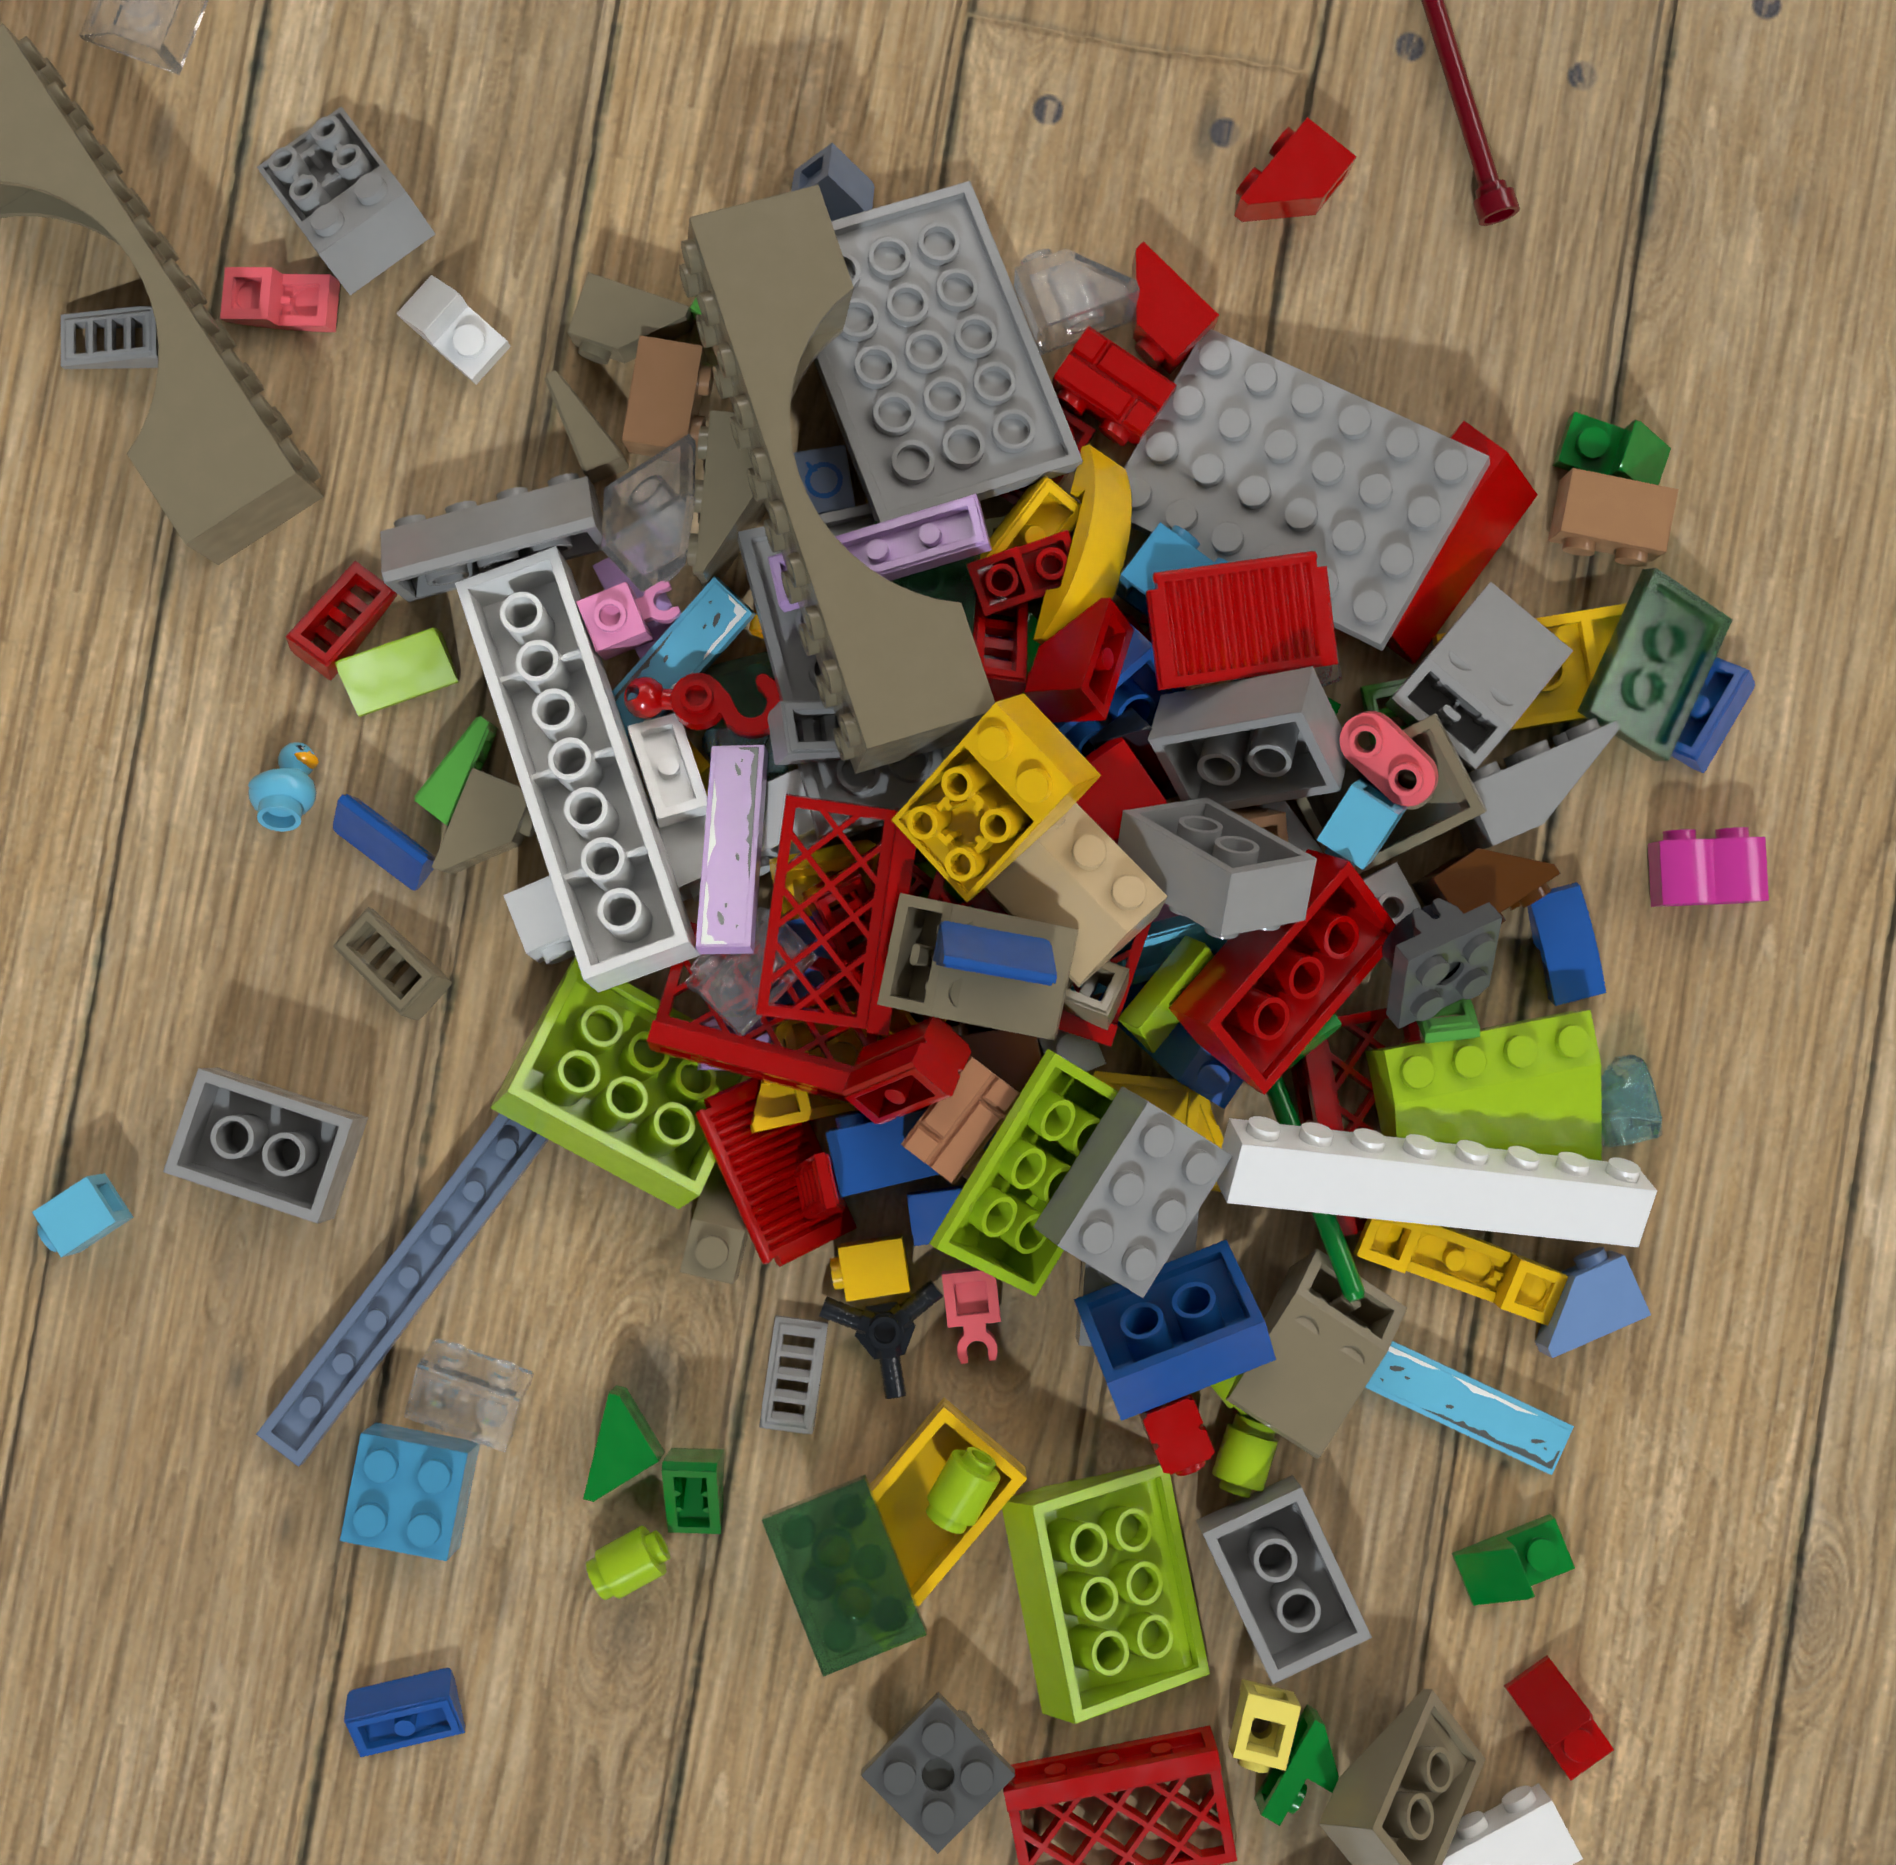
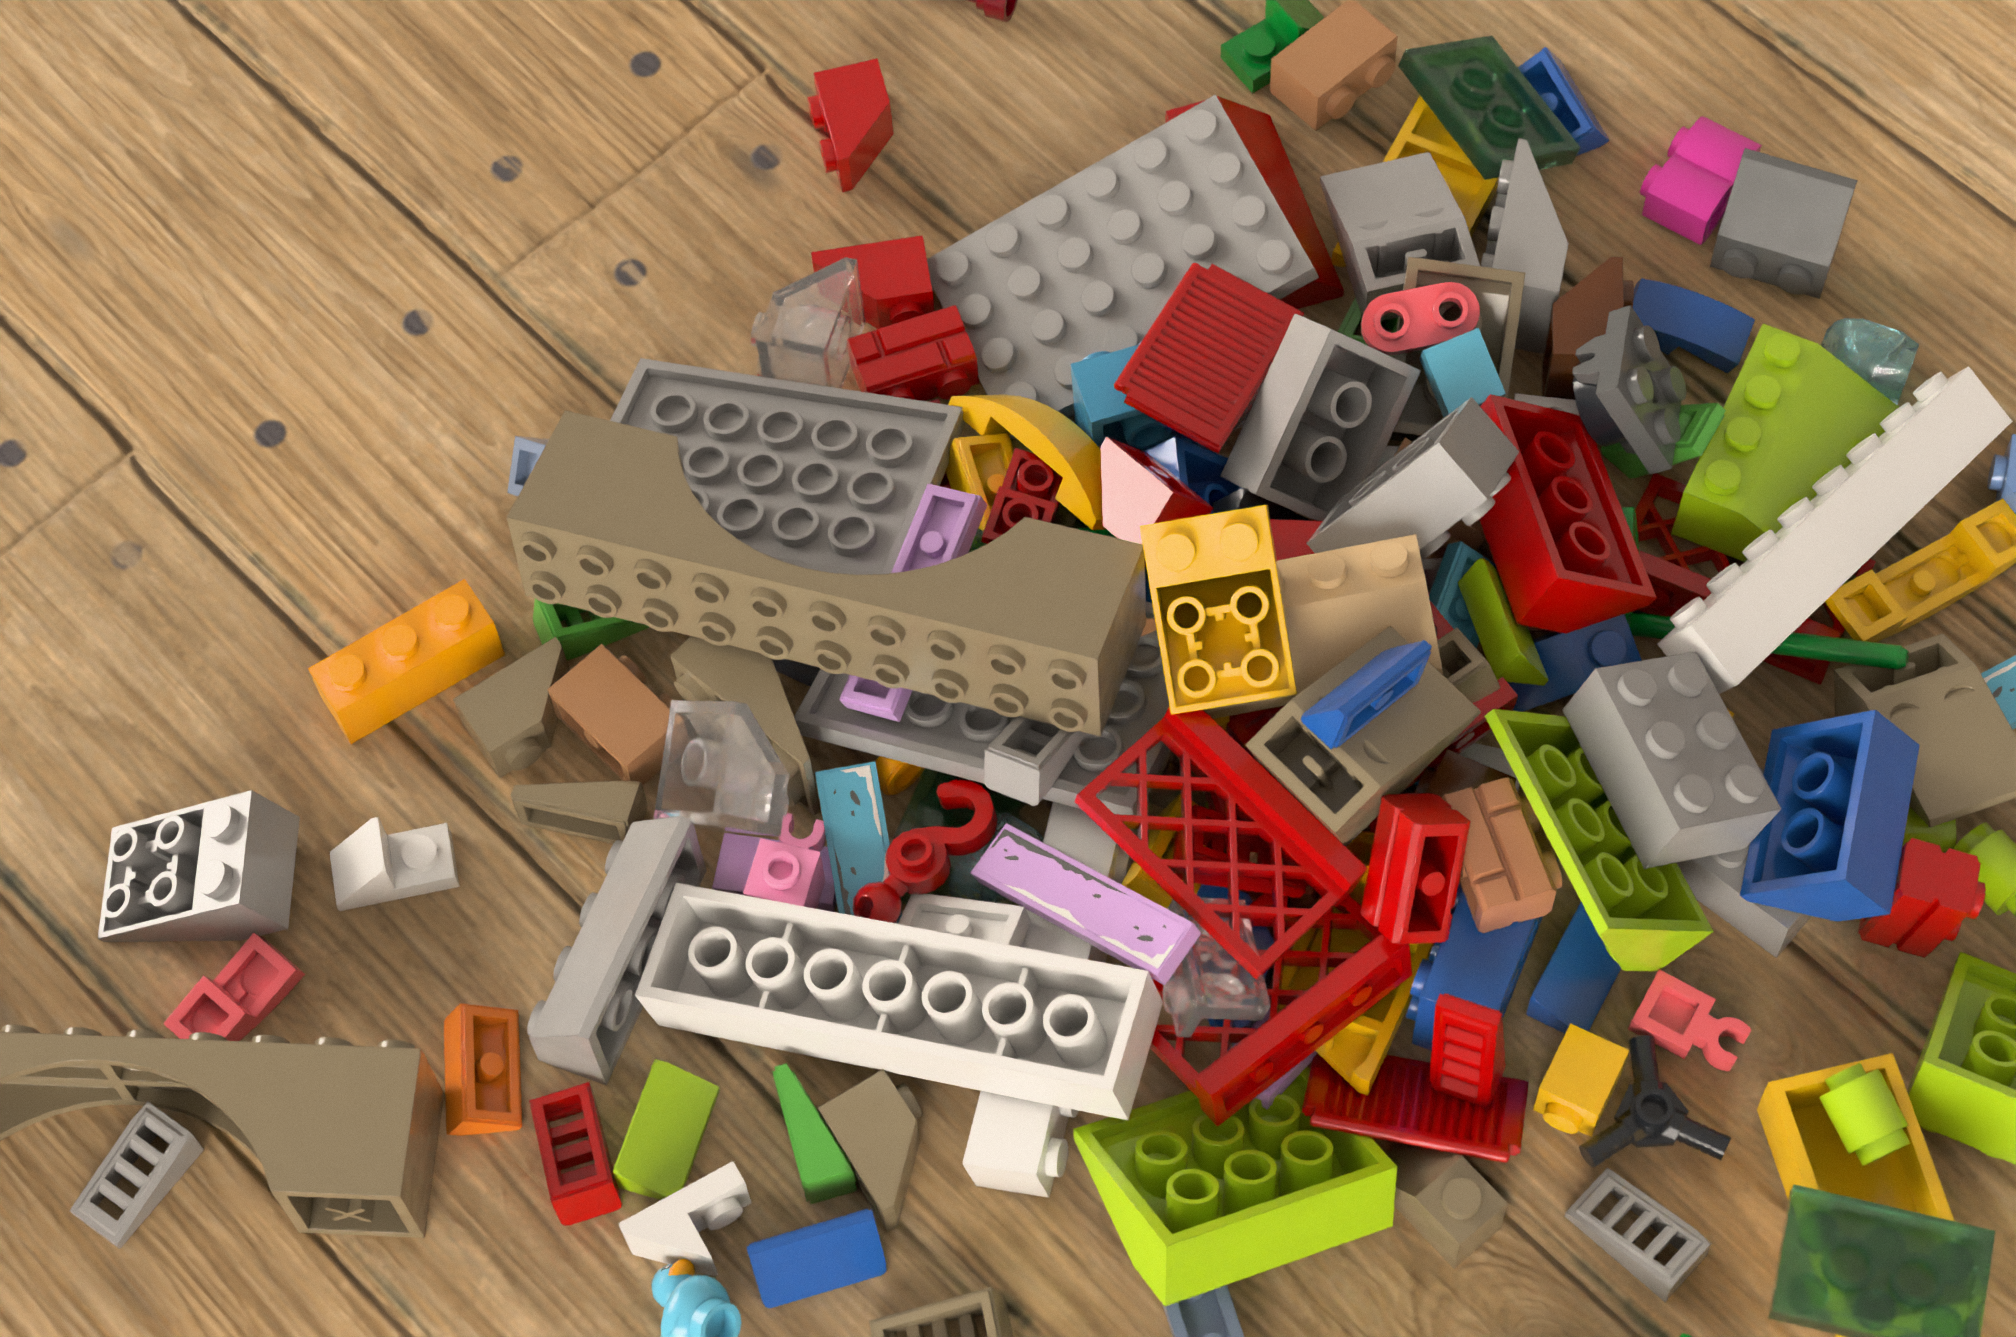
camera: 50 degrees left, 25 degrees down
none -> light orange brick [308,579,505,744]
none -> orange slope [444,1003,522,1136]
none -> white slope [618,1161,752,1276]
none -> slope [1710,148,1858,299]

